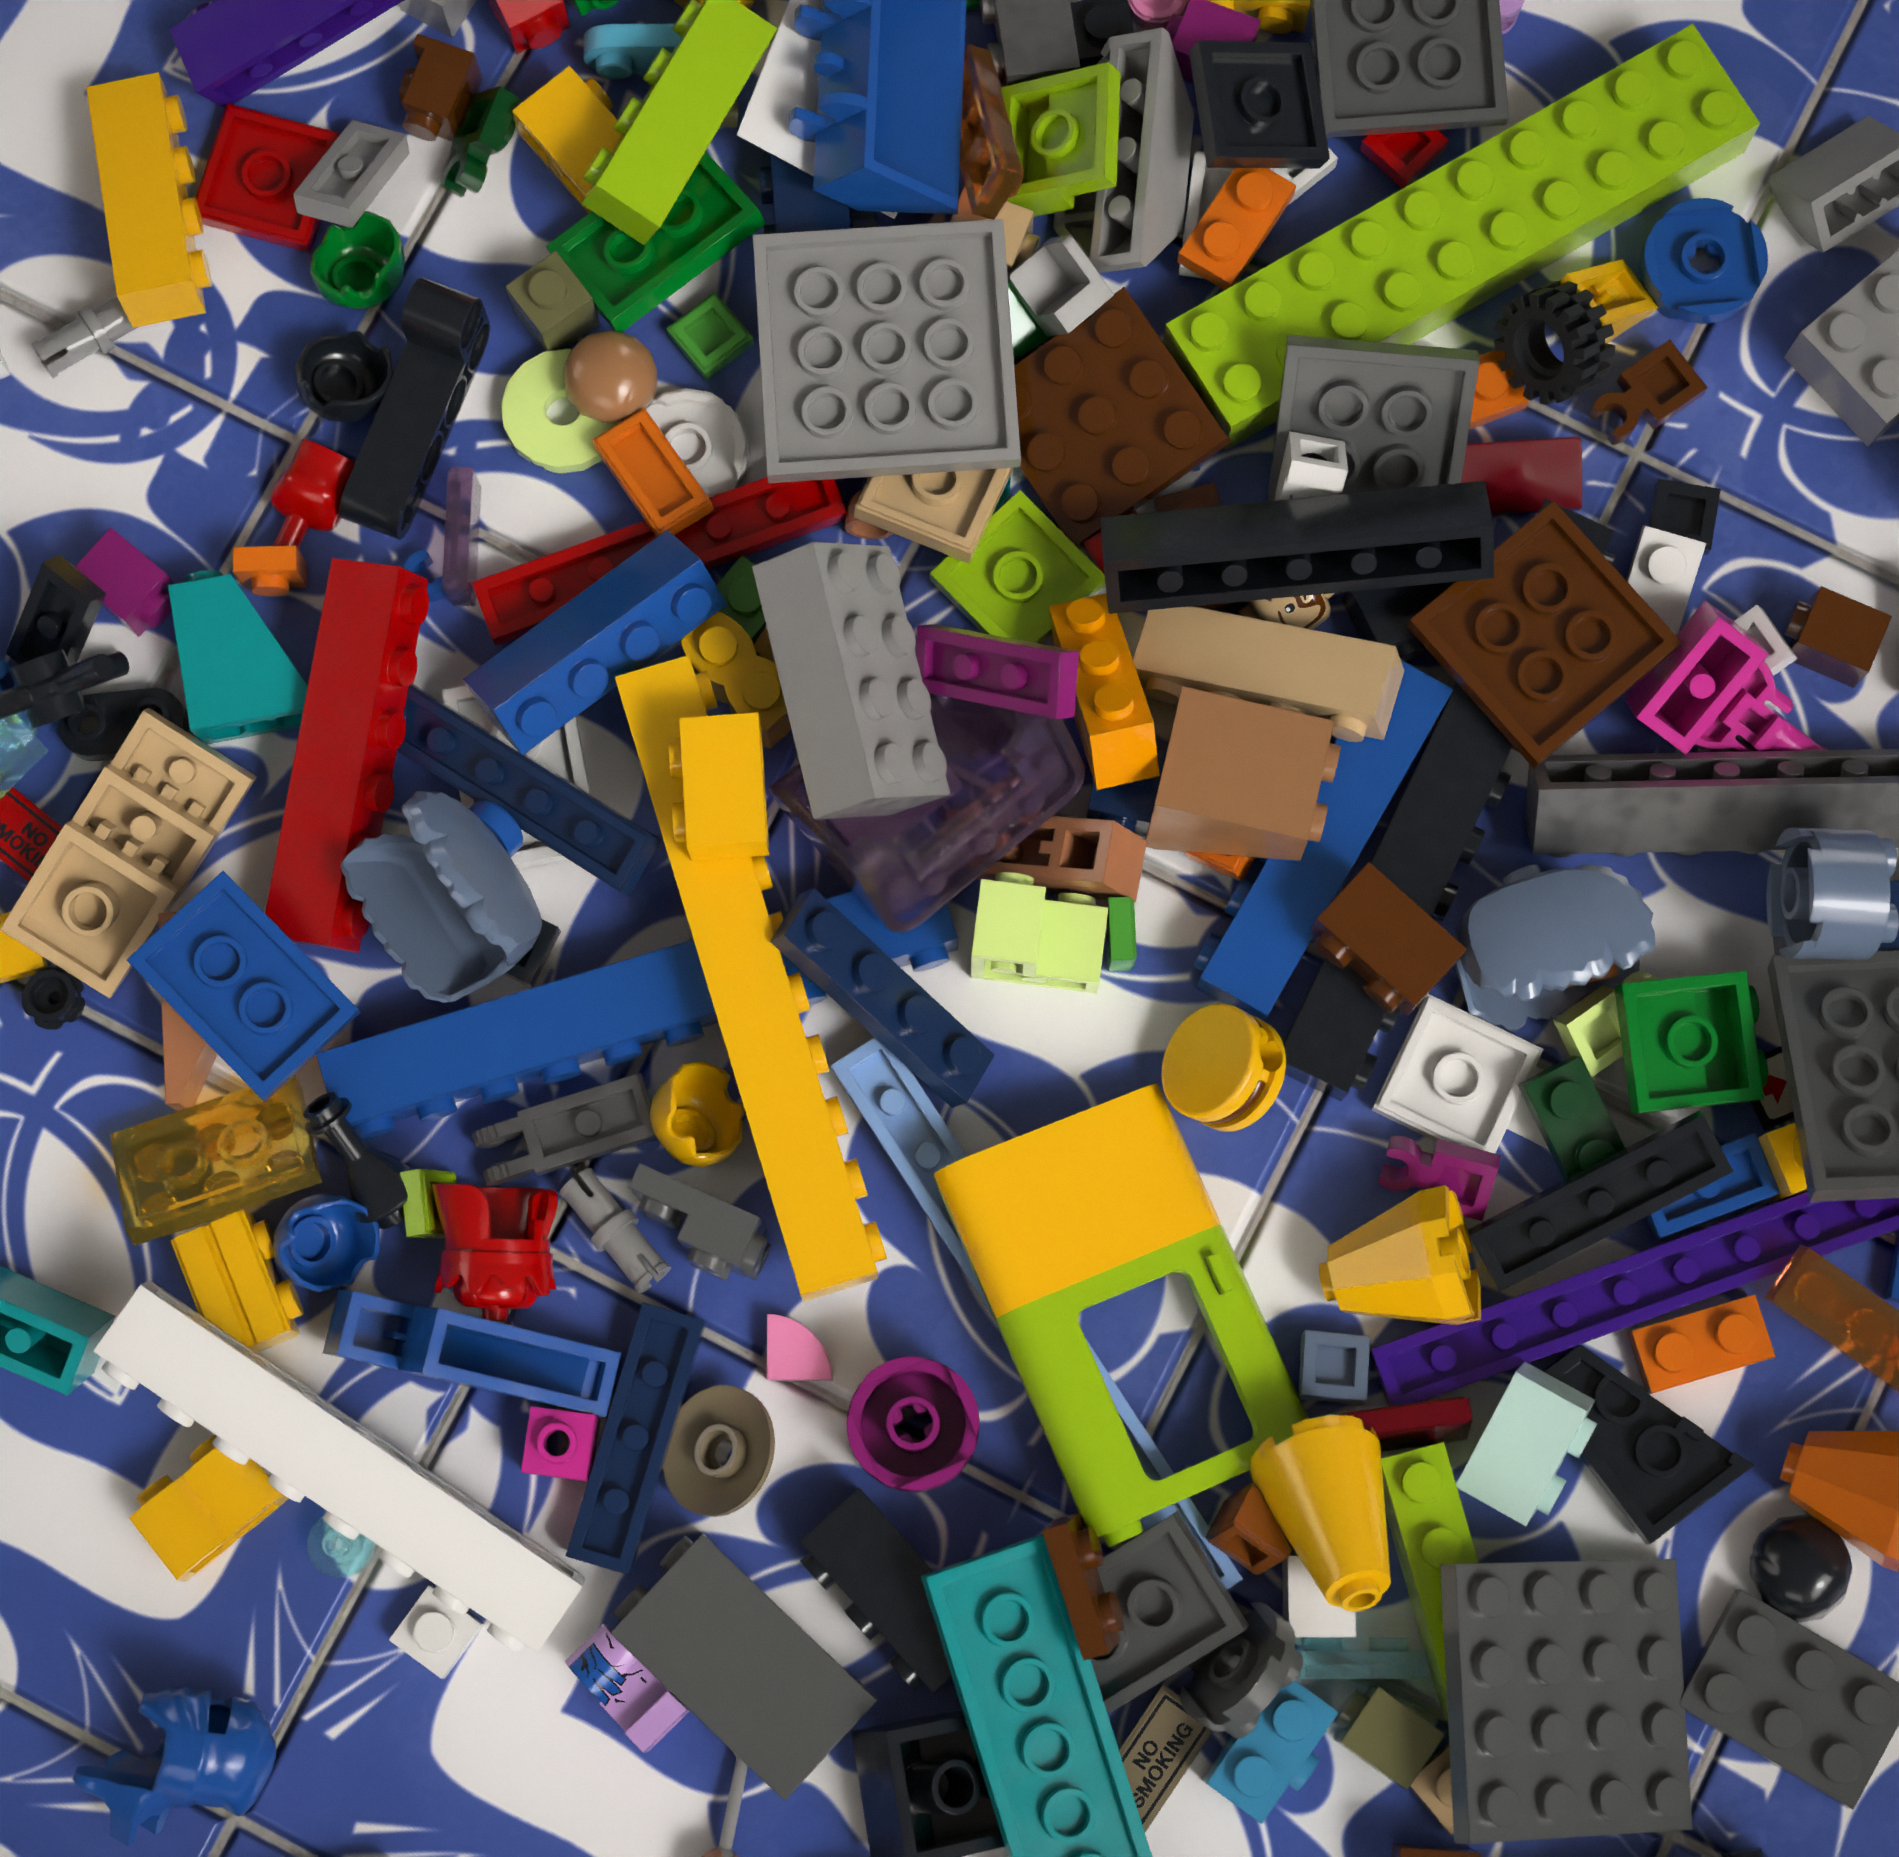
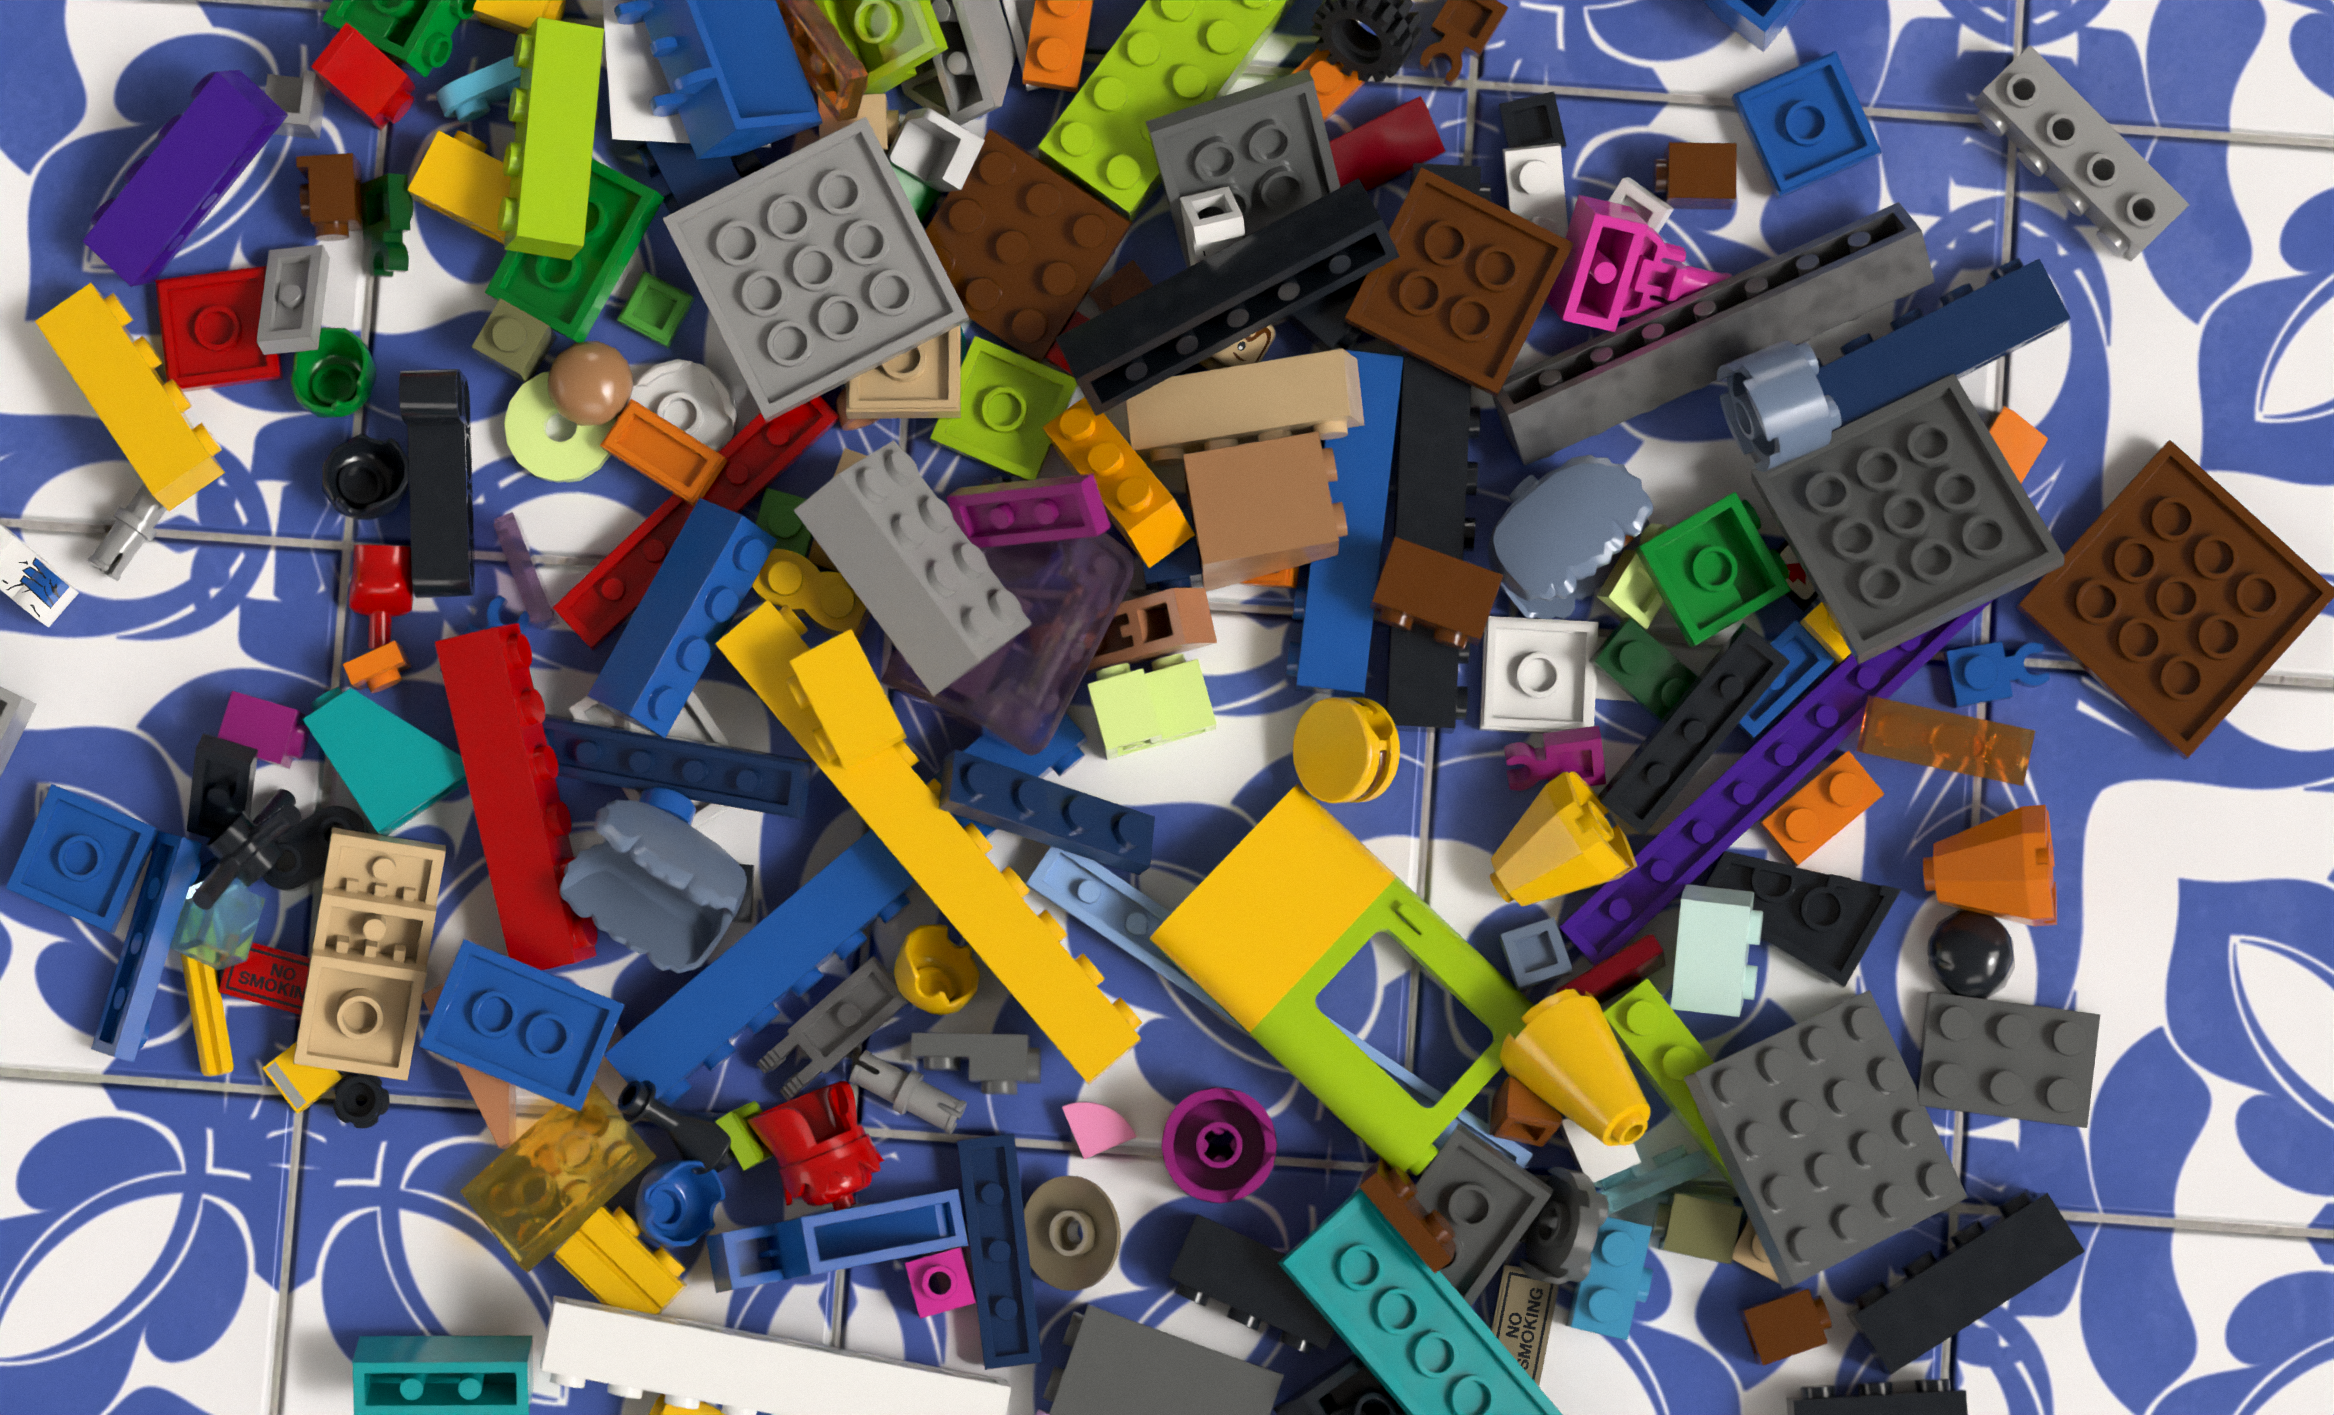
camera: 25 degrees left, 5 degrees up
bright green tile [1106,897,1137,972] -> none

